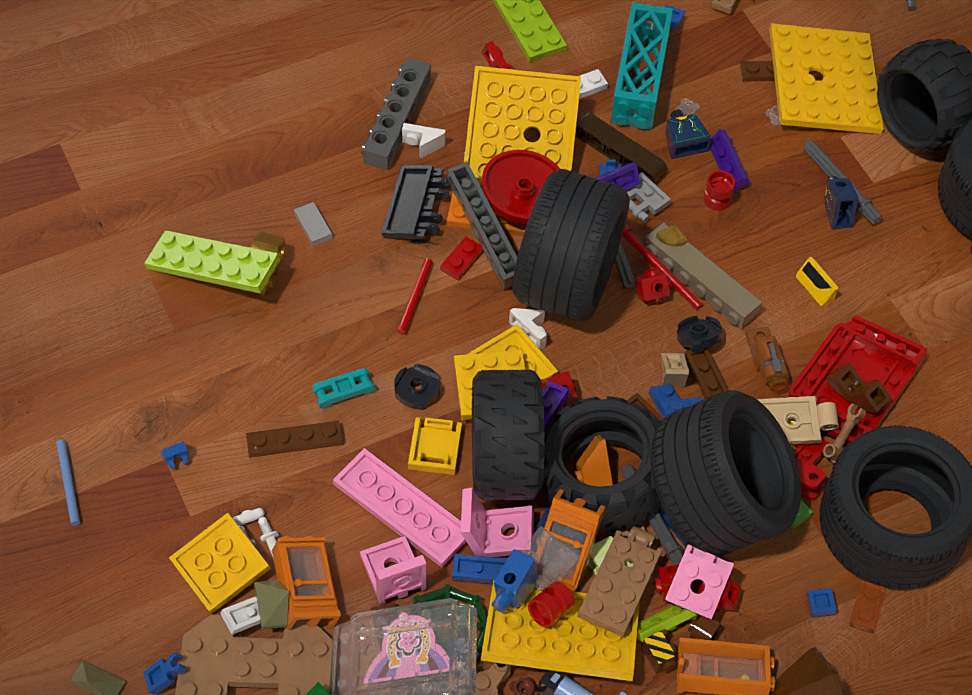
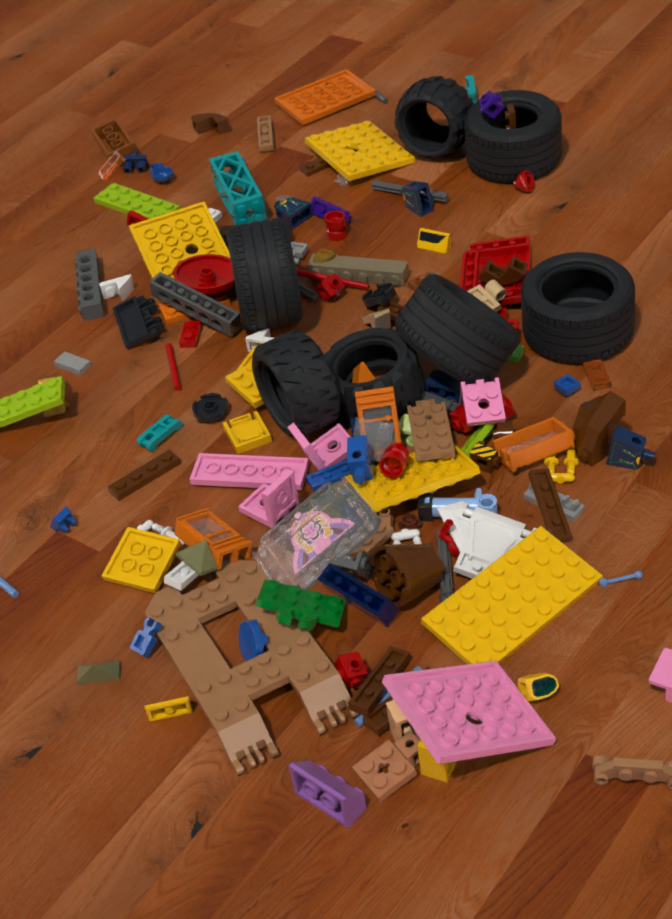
camera: 20 degrees left, 15 degrees down
medium nougat brick [823,404,866,463] -> none

